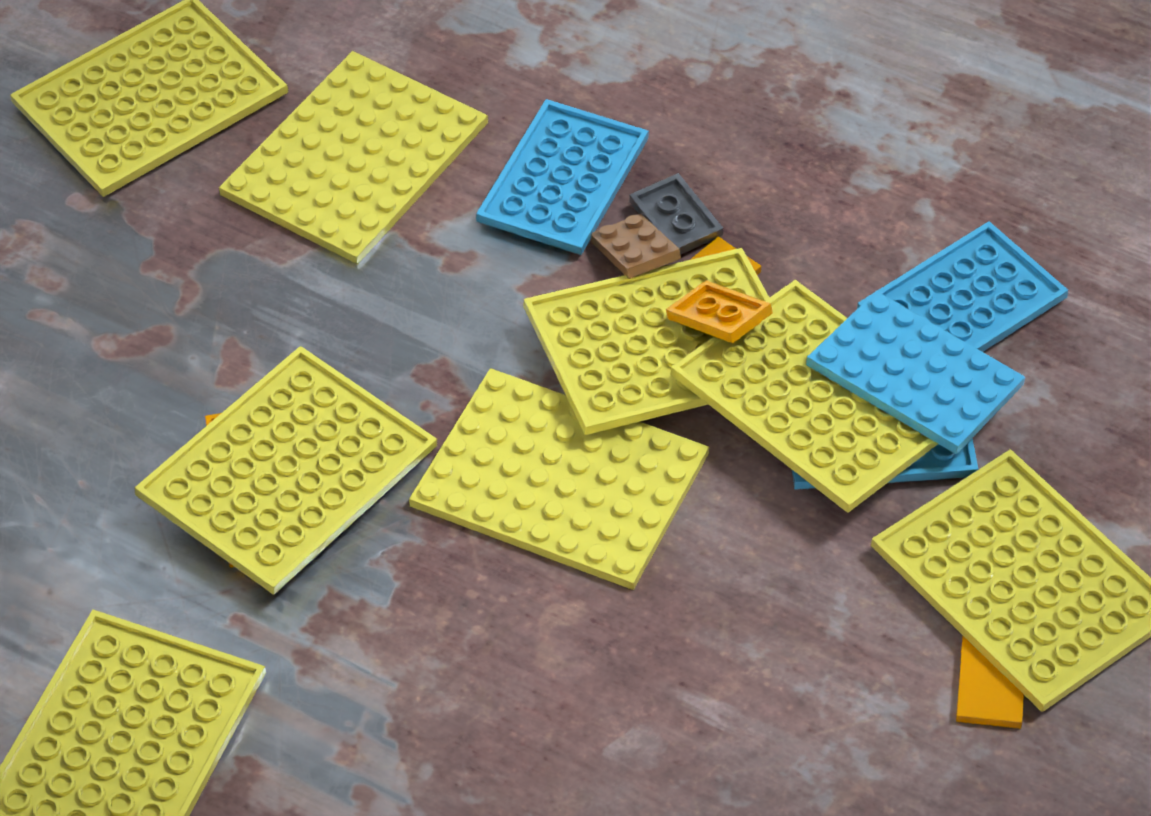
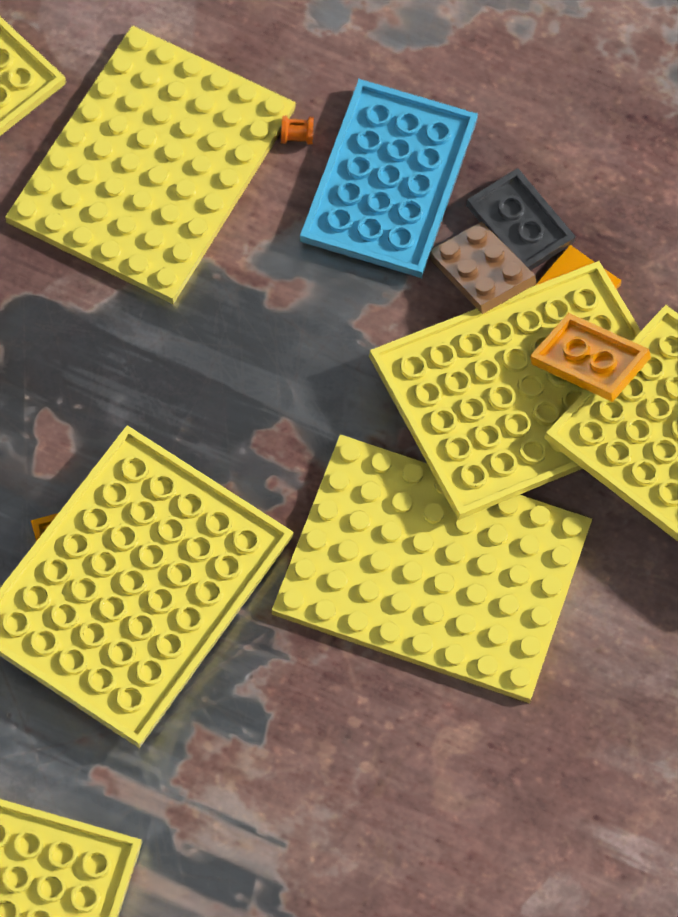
camera: 10 degrees left, 15 degrees up
none -> orange bush [281,115,314,145]

